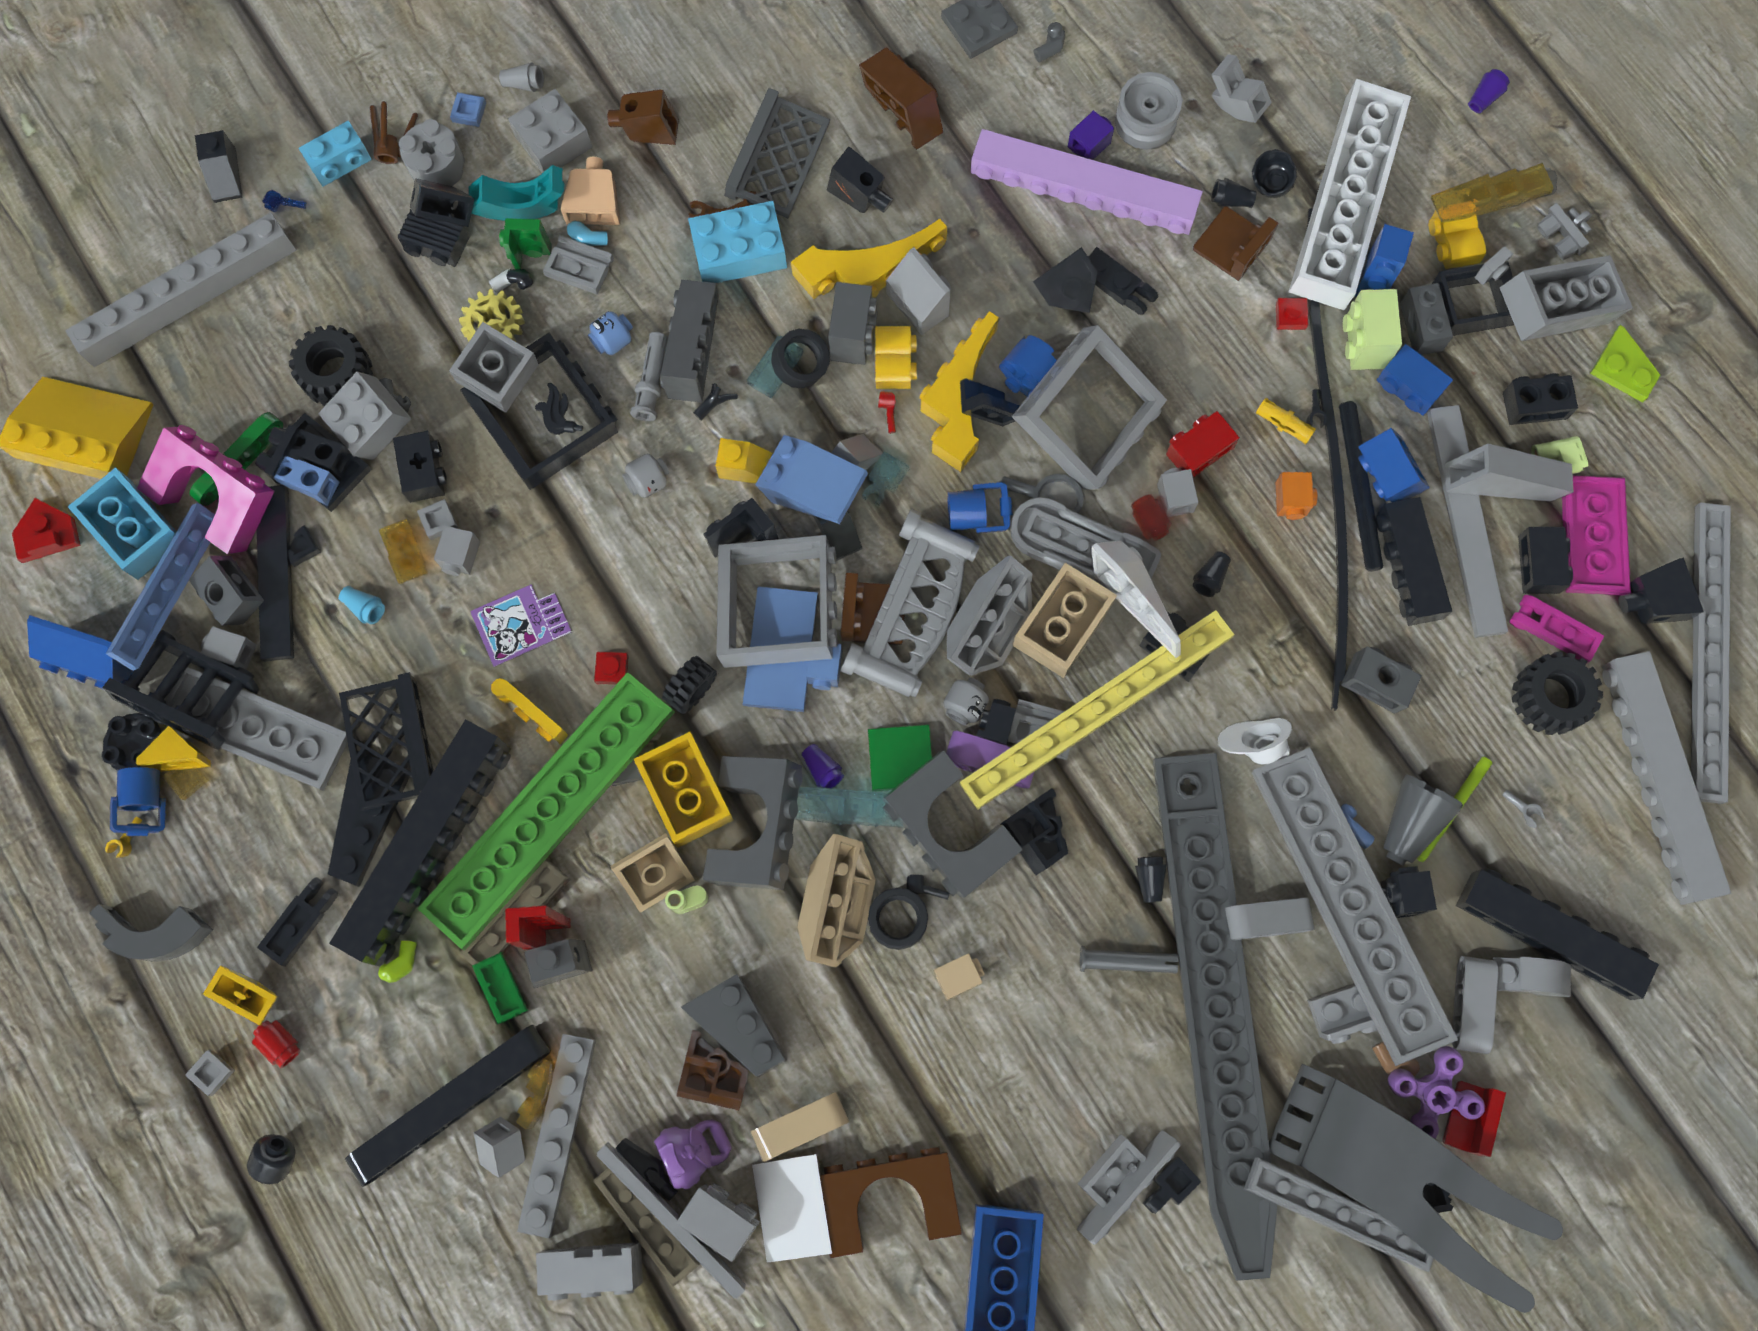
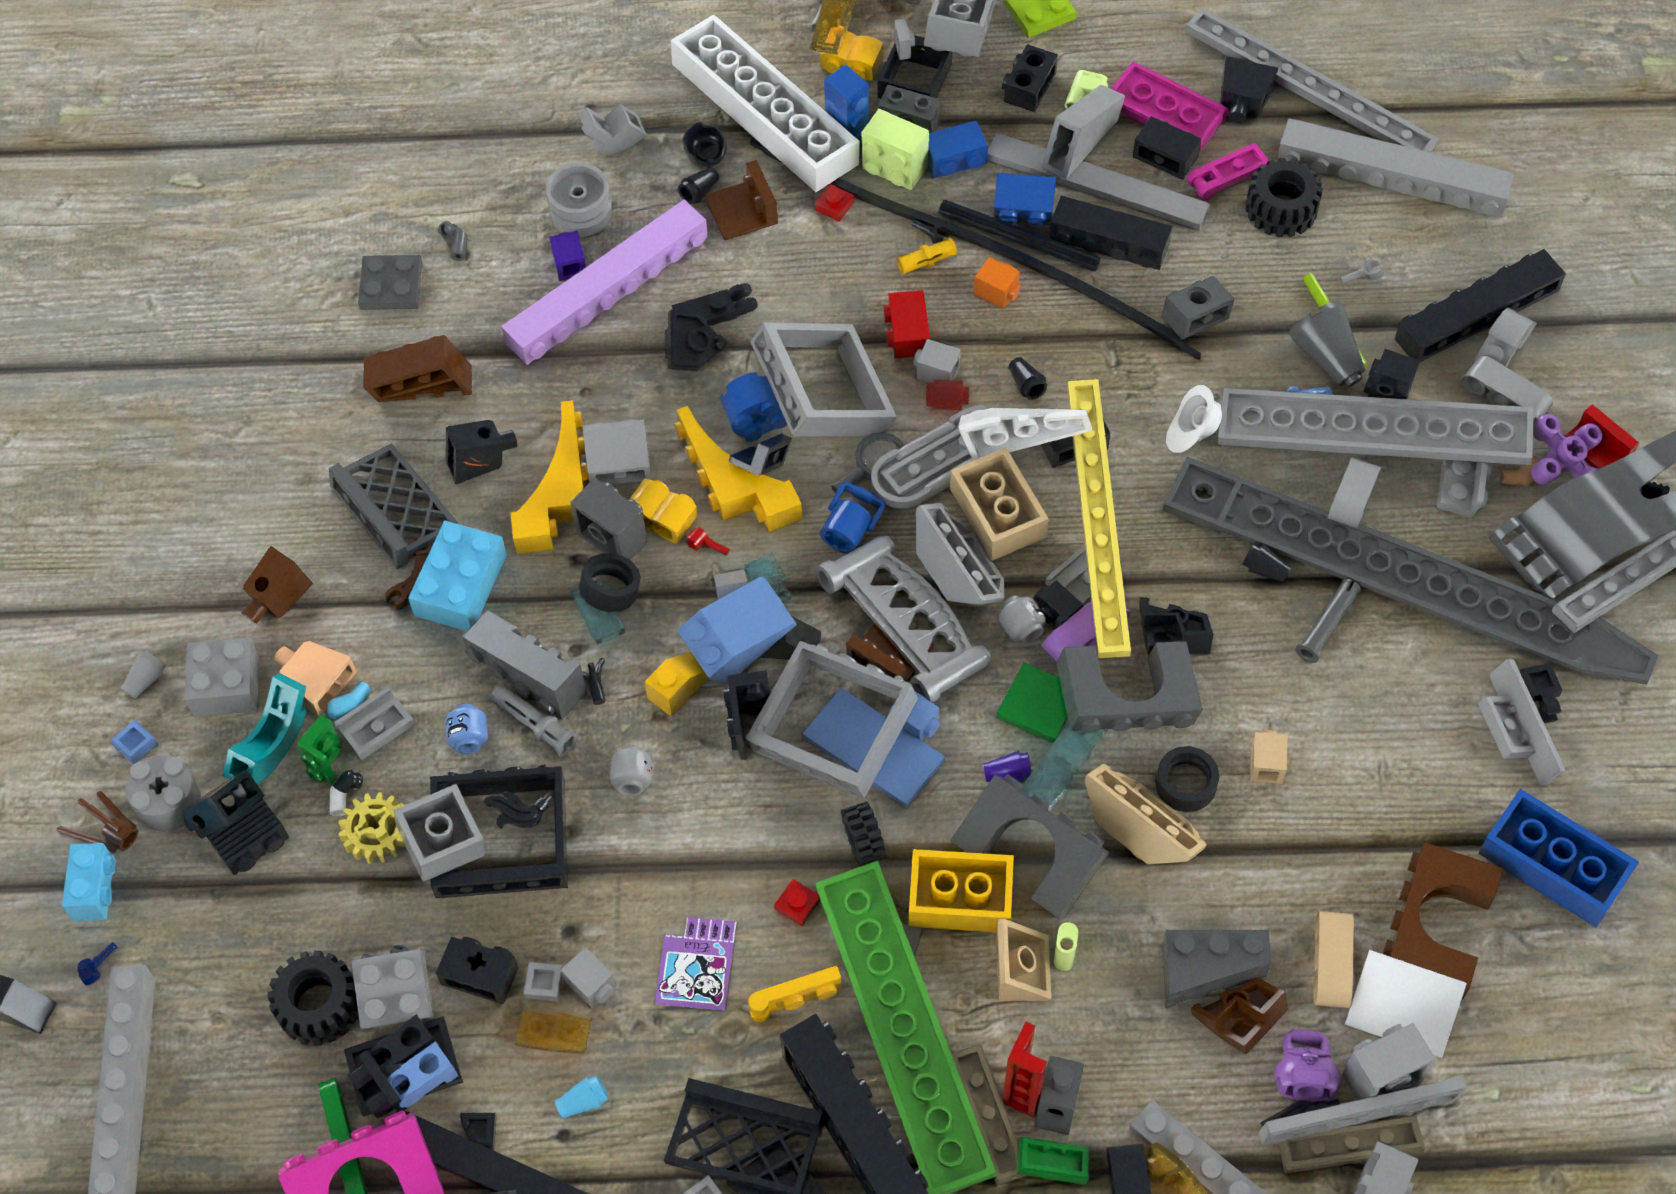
camera: 60 degrees left, 15 degrees down
black hand [906,875,950,900] -> none

